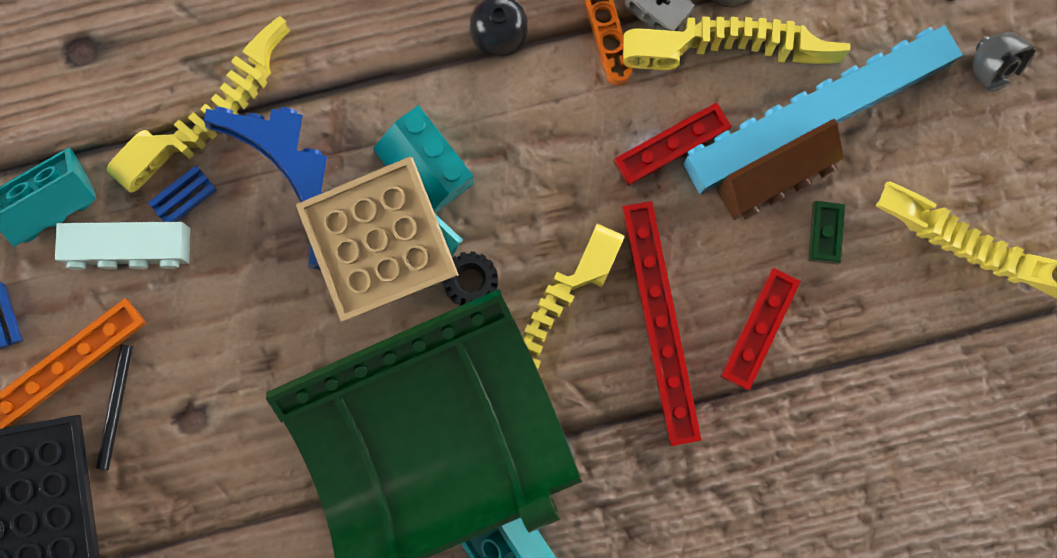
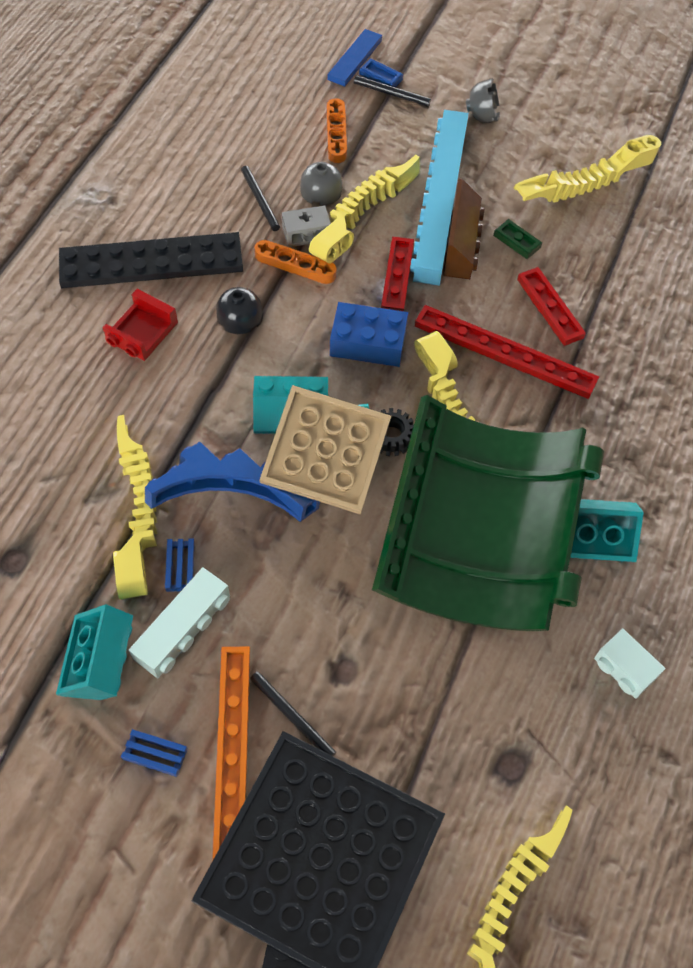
camera: 45 degrees left, 20 degrees down
none -> blue brick [330,302,408,367]

